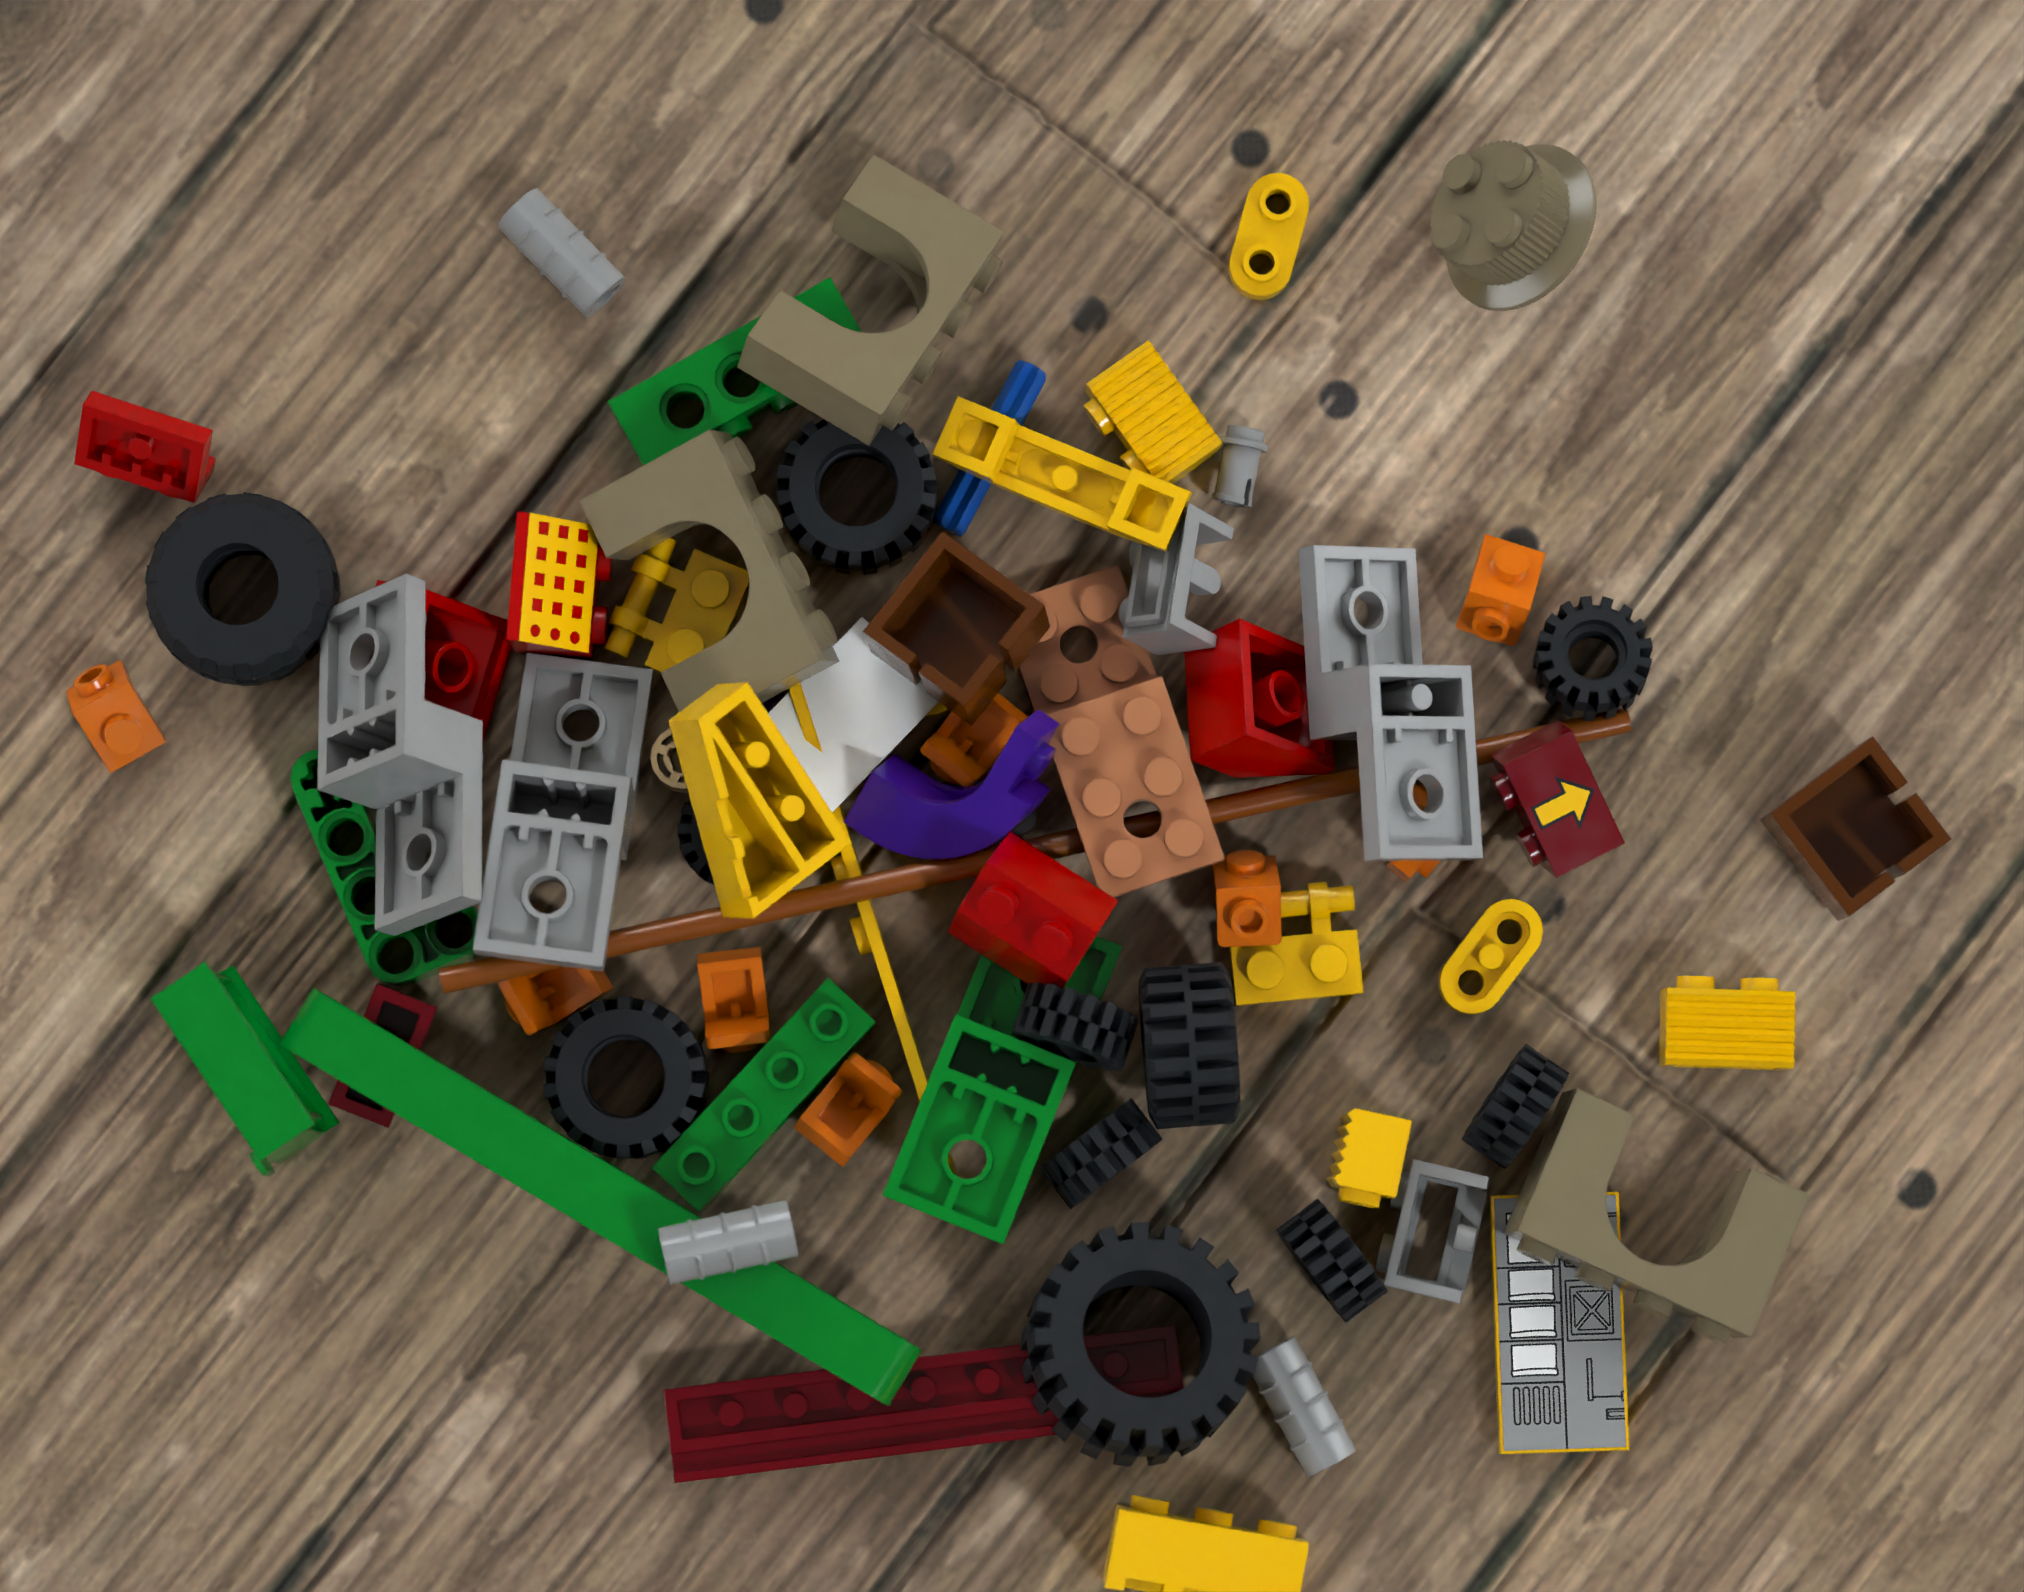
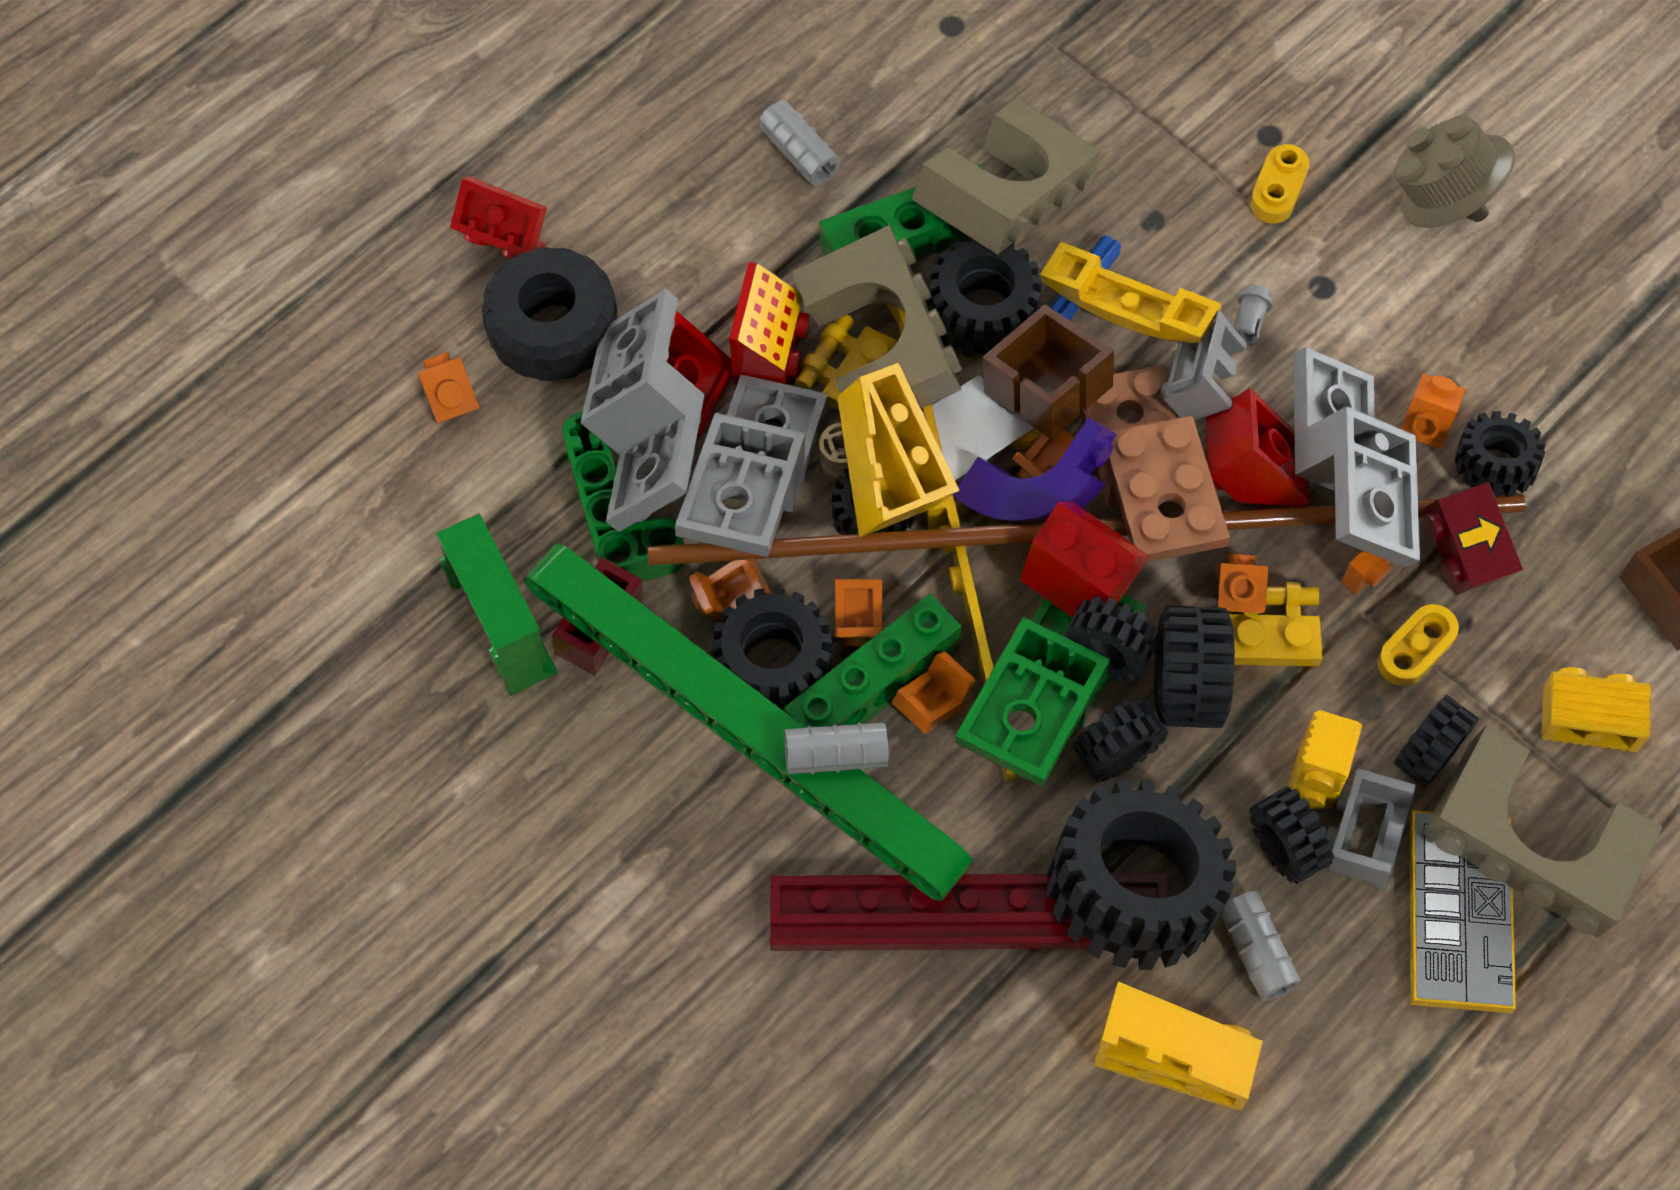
camera: 10 degrees right, 20 degrees down
yellow brick [1083,340,1222,484] -> none

